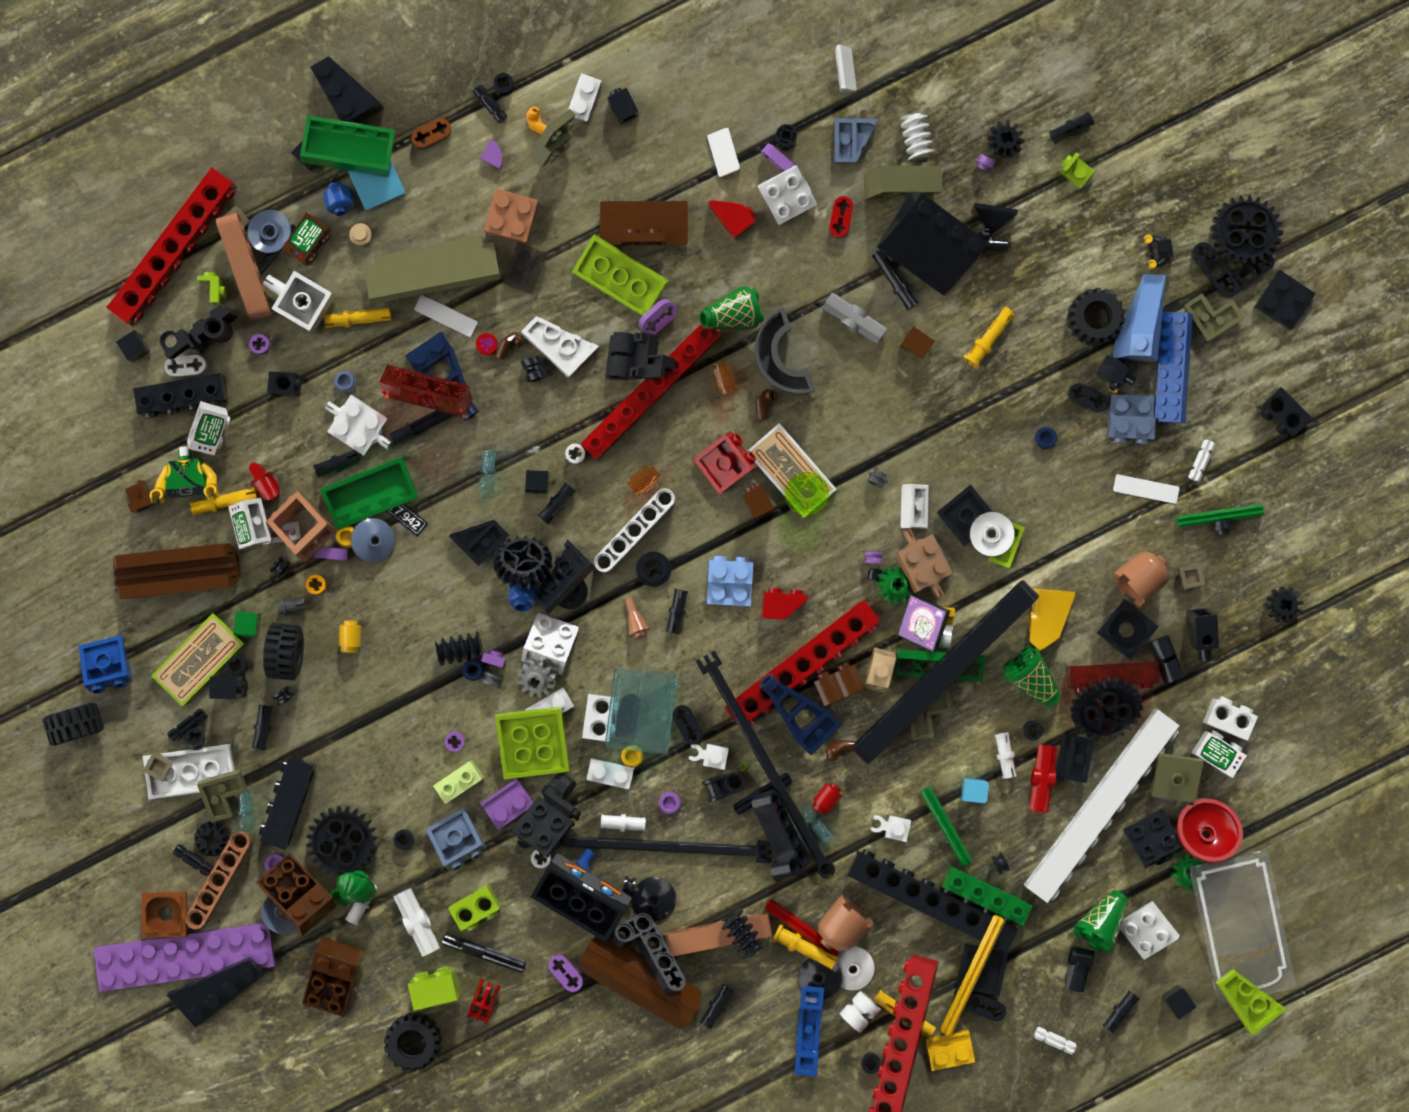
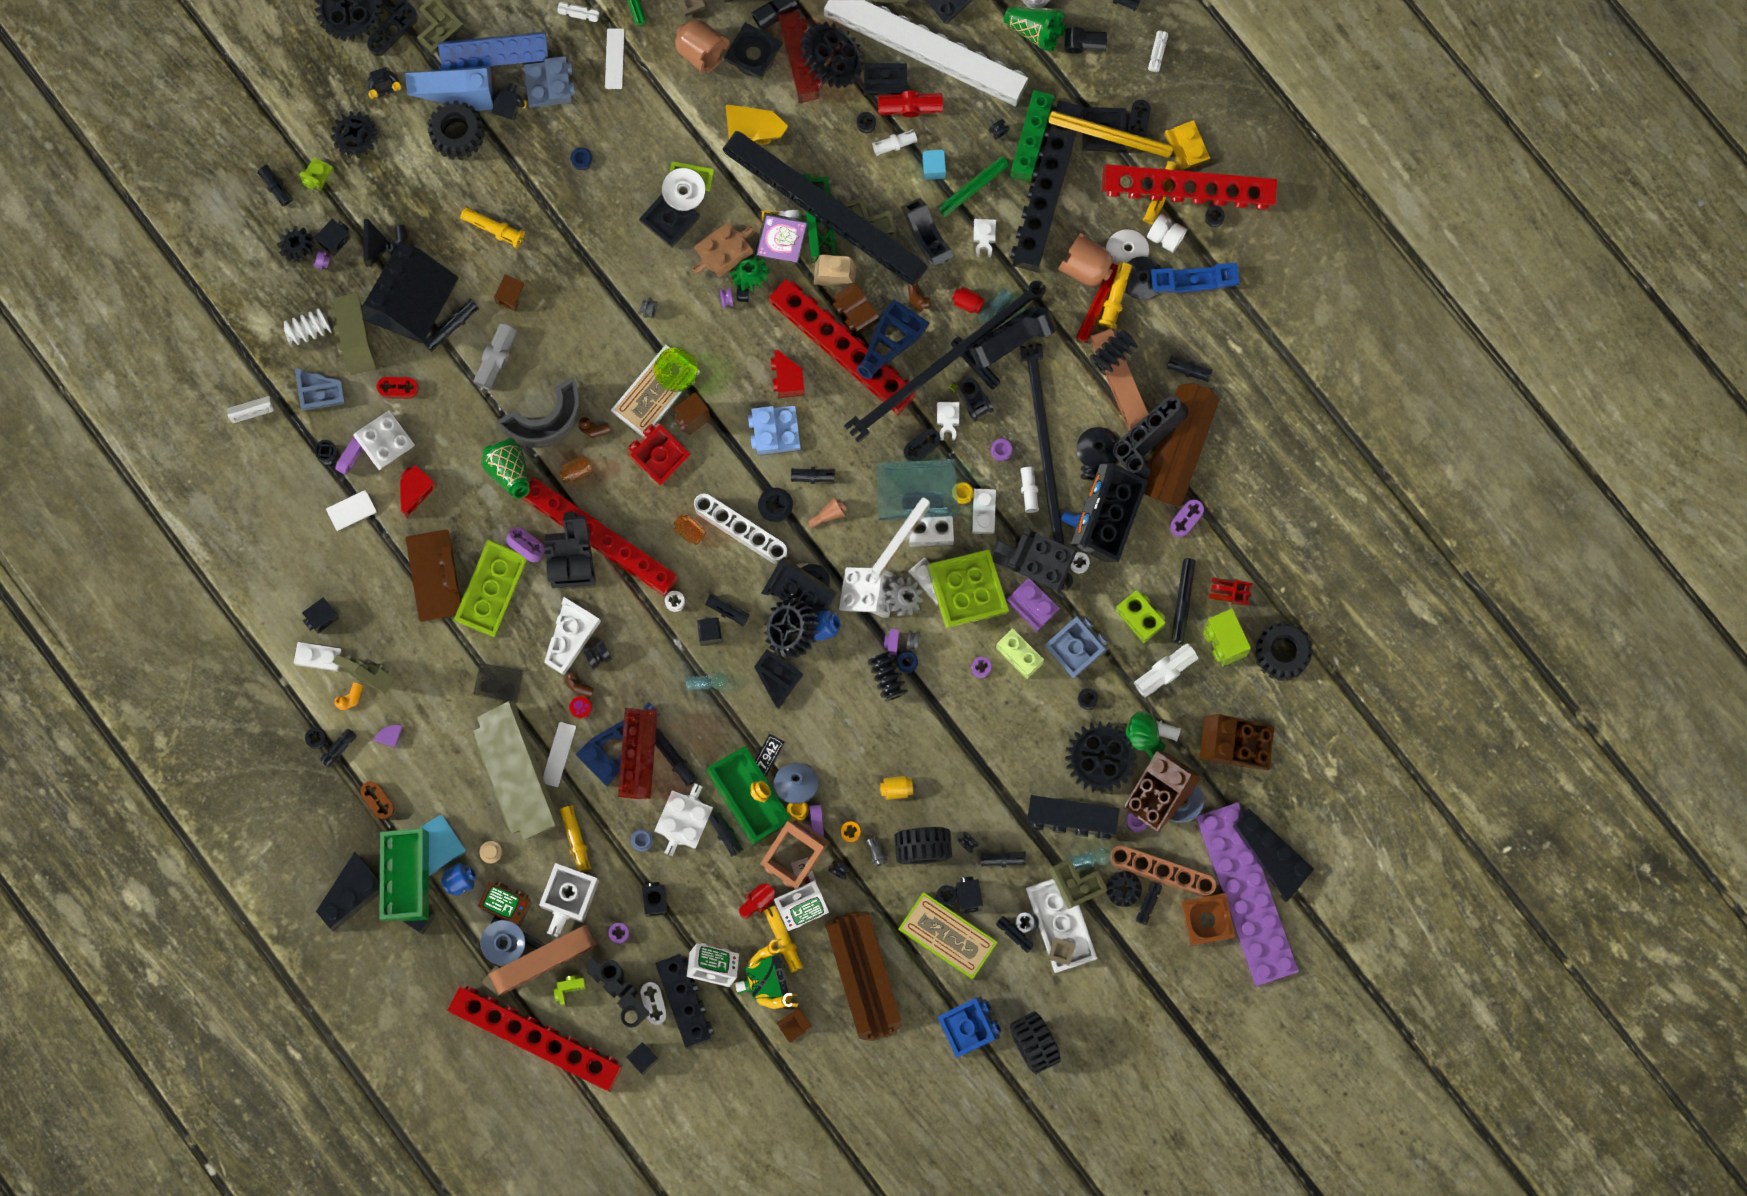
camera: 100 degrees left, 10 degrees down
green piece [233,611,261,638] -> none
nougat brick [484,188,540,246] -> none
white slope [900,484,929,529] -> none
green cone [1003,645,1061,707] -> none
black beam [1067,383,1109,413] -> none
none -> black brick [315,219,351,257]
none -> black gear [331,111,379,159]
none -> yellow plate [750,781,771,802]
none -> white tile [872,497,930,580]
none -> black arch [901,197,954,266]

